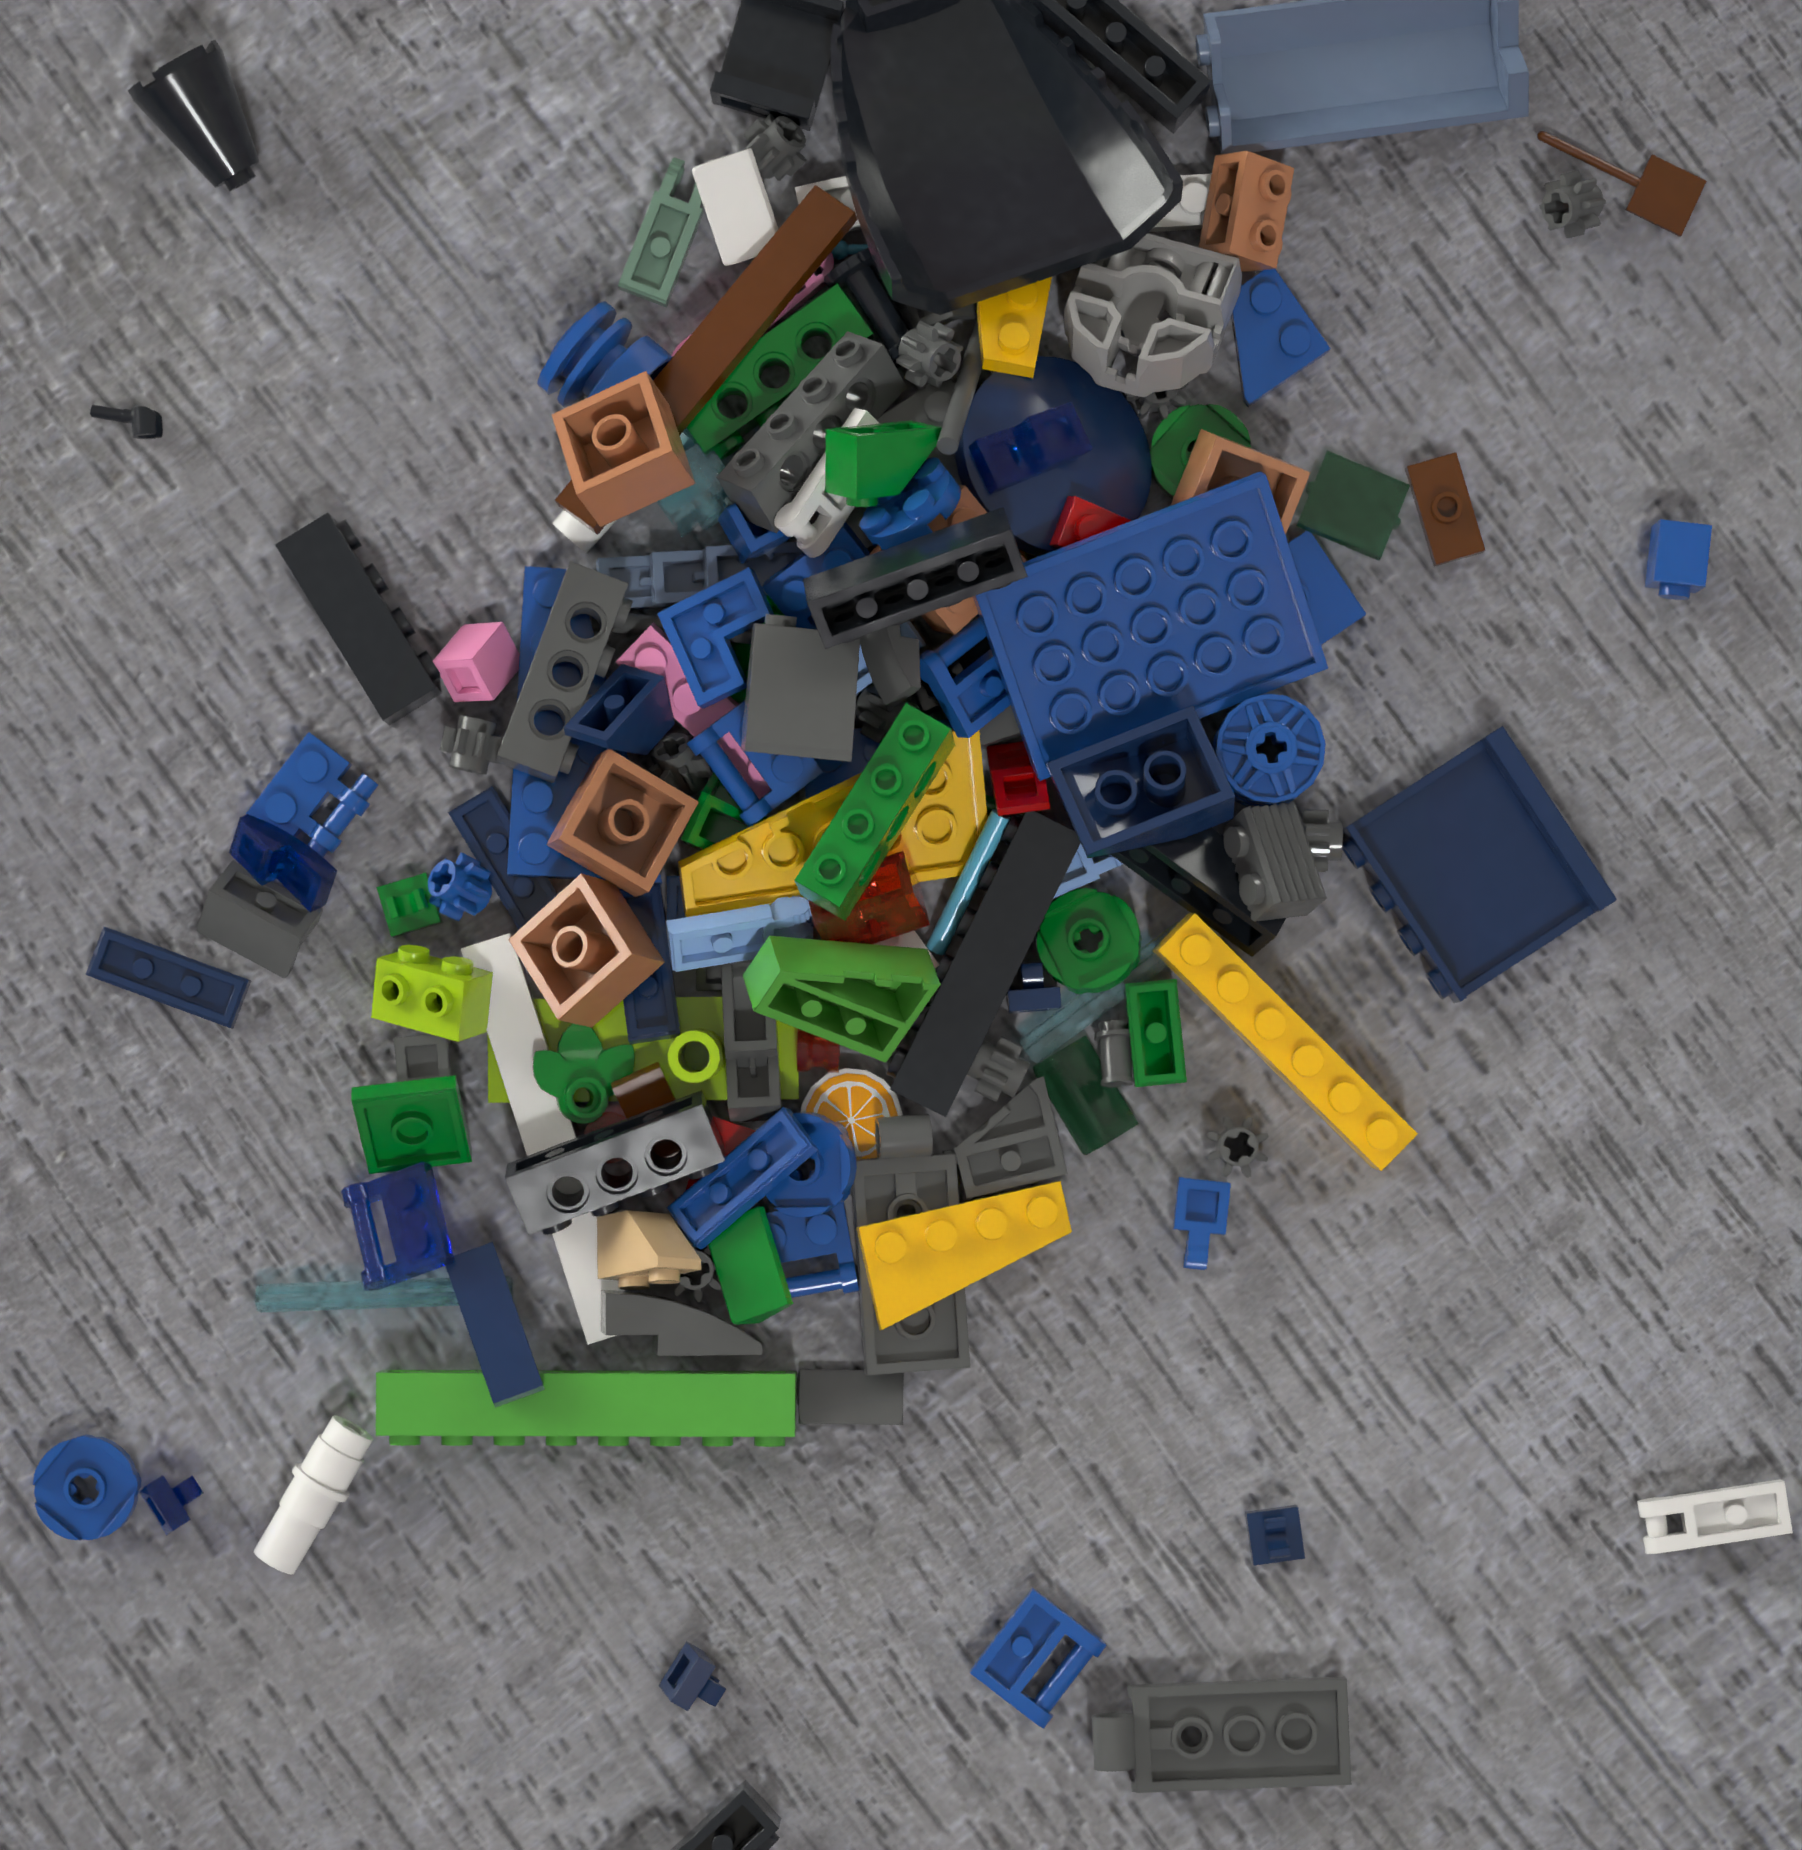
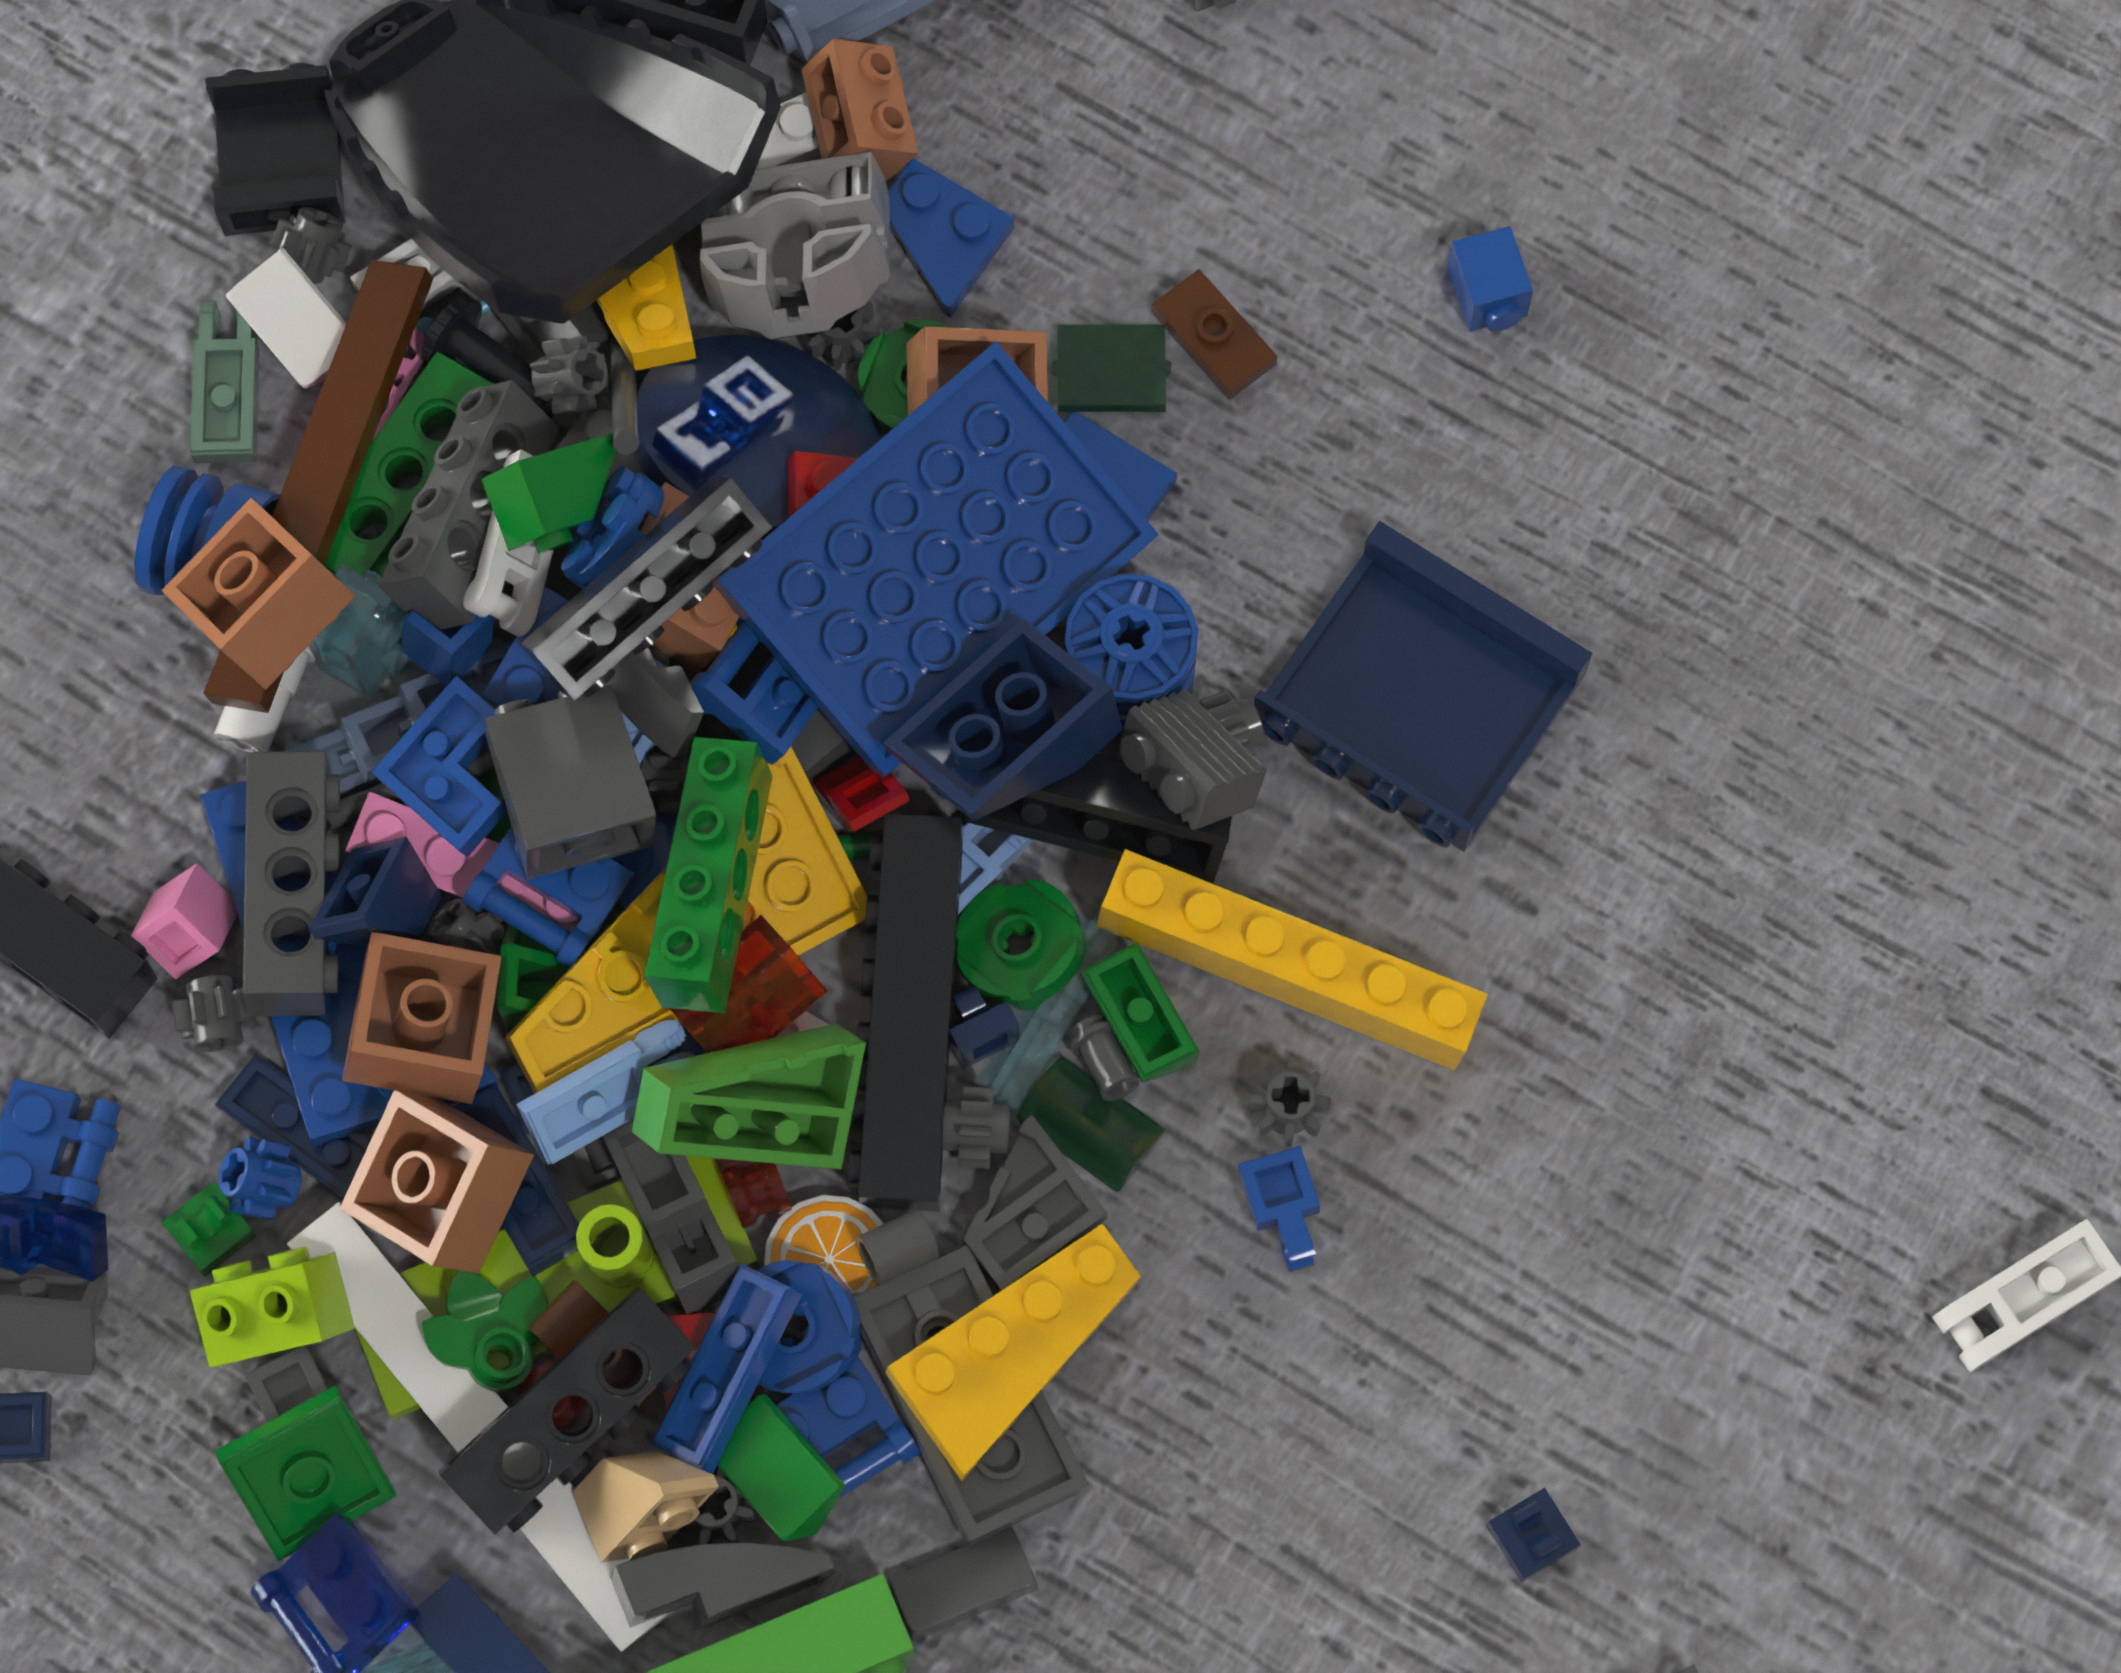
camera: 25 degrees left, 15 degrees down
medium azure bar [926,809,1011,955] -> none

